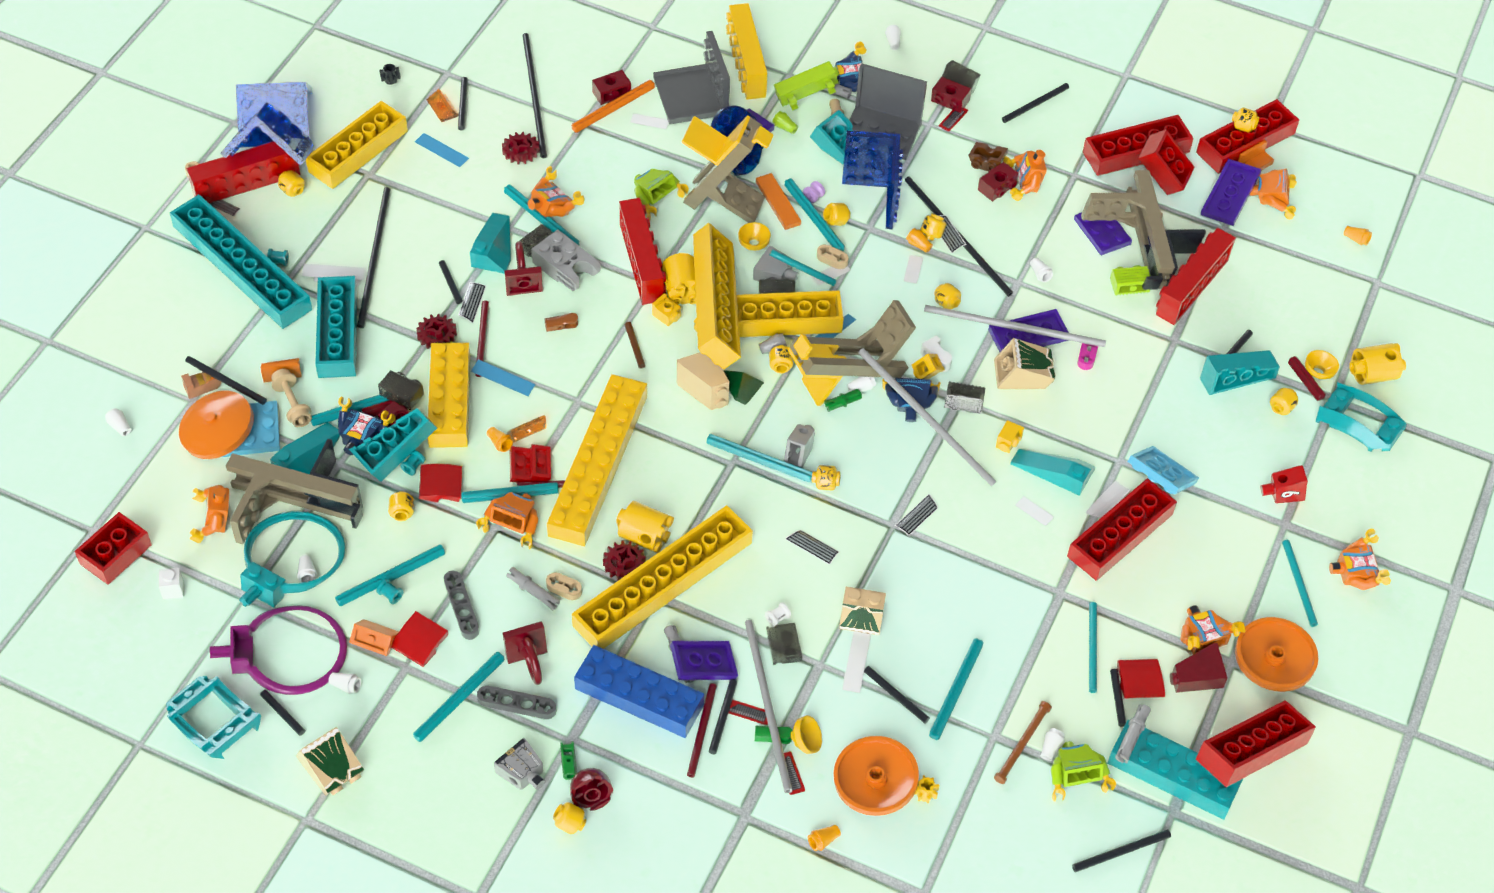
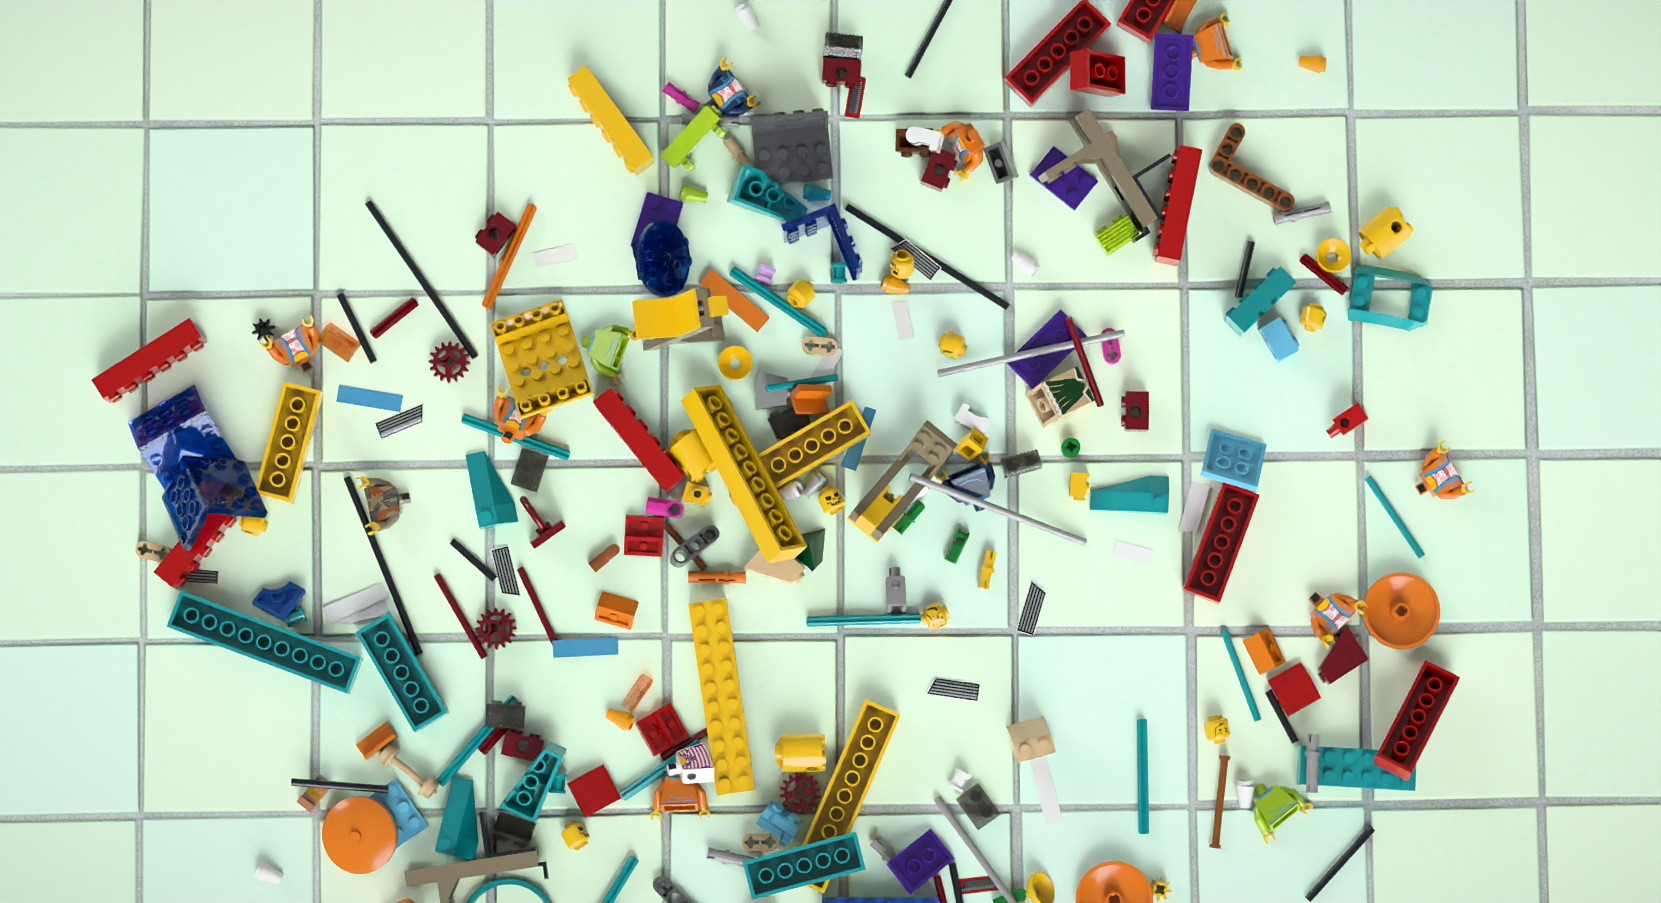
camera: 25 degrees left, 30 degrees up
torso [338,396,395,455] -> none
yellow brick [428,343,470,448] -> none
light grey brick [532,230,601,291] -> none
dark grey bracket [653,30,730,125] -> none
black bar [864,666,930,724] -> none
none -> red brick [91,318,207,403]
none -> blue tile [252,581,306,621]
none -> torso [259,313,319,373]
none -> torso [356,476,411,535]
none -> dark red axle [369,297,419,339]
none -> sticker [374,403,424,440]
none -> dark red piece [433,573,488,660]
none -> yellow slope [490,299,594,419]
none -> clear smoke brick [492,811,537,848]
none -> orange panel [594,591,639,630]
none -> red slope [624,515,665,557]
none -> dark pink piece [645,497,685,519]
none -> dark pink pin [662,82,700,113]
none -> white torso [667,743,714,784]
none -> dark grey beam [670,525,720,568]
none -> orange pin [688,570,746,585]
none -> teal brick [743,832,866,900]
none -> medium azure brick [756,801,803,845]
none -> white cone [778,481,804,501]
none -> orange panel [790,384,833,415]
none -> teal bush [830,262,847,284]
none -> white leg [906,126,945,154]
none -> green bar [944,528,970,564]
none -> yellow pin [977,549,997,590]
none -> dark grey brick [983,141,1019,184]
none -> green wheel [1061,438,1080,458]
none -> dark red piece [1065,316,1104,407]
none -> dark red brick [1121,391,1149,432]
none -> yellow head [1204,715,1231,744]
none -> dark orange beam [1209,123,1295,212]
none -> orange panel [1243,628,1286,675]
none -> medium azure brick [1258,317,1300,364]
none -> light grey pin [1273,201,1331,225]

